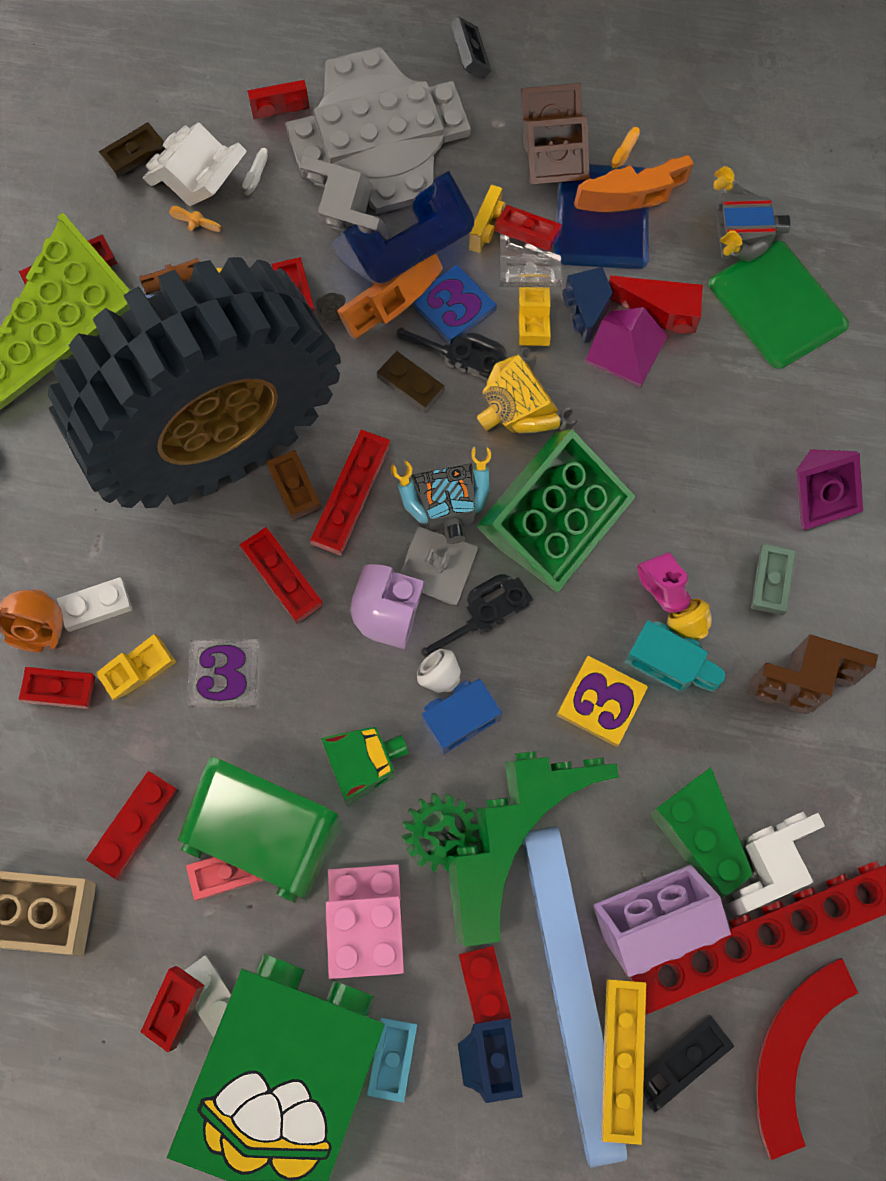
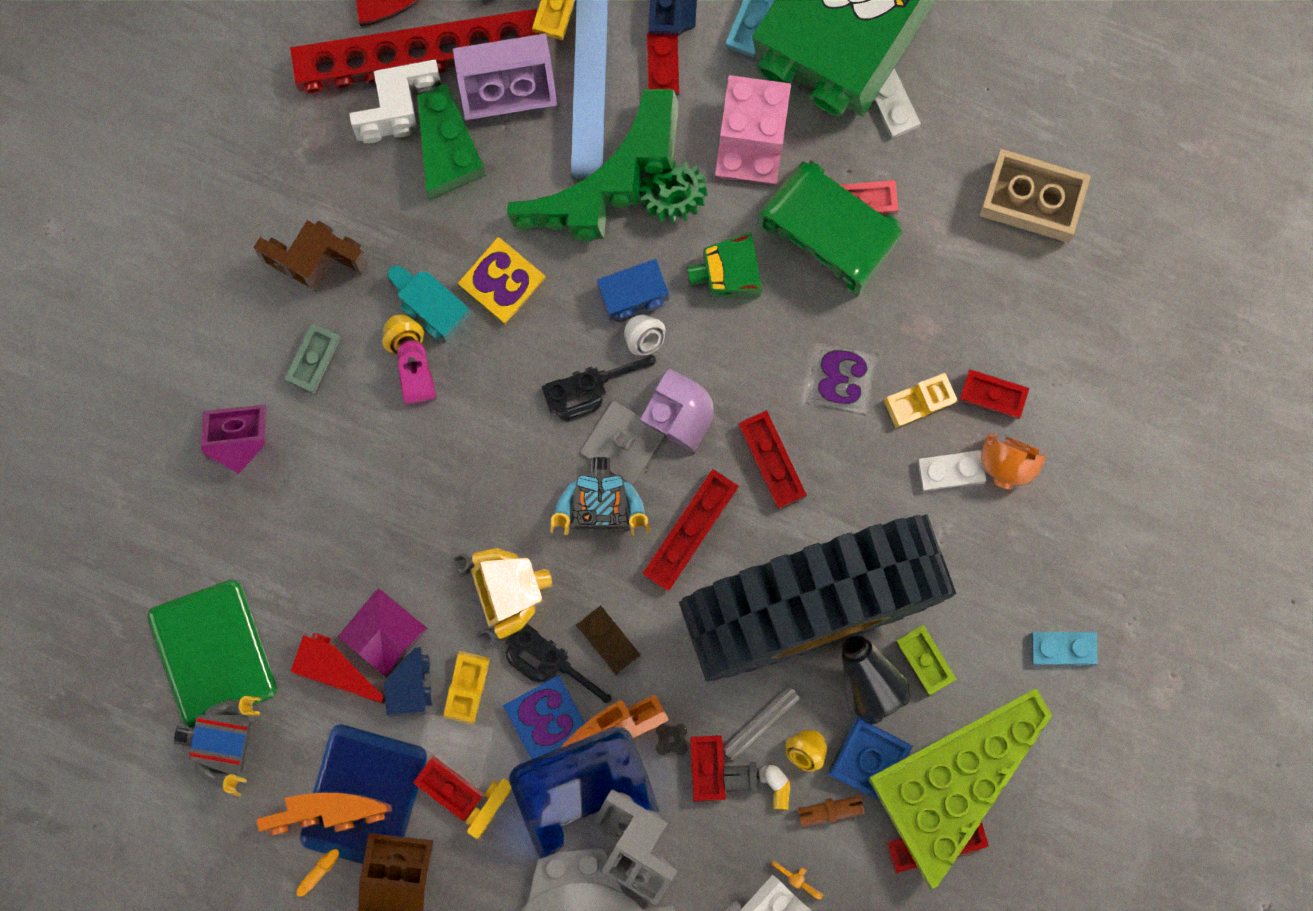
camera: 170 degrees left, 10 degrees up
red plate [86,771,179,880] -> none
red plate [140,966,205,1052] -> none
reddish brown plate [266,450,322,521] -> none
green slope [476,429,636,592] -> none

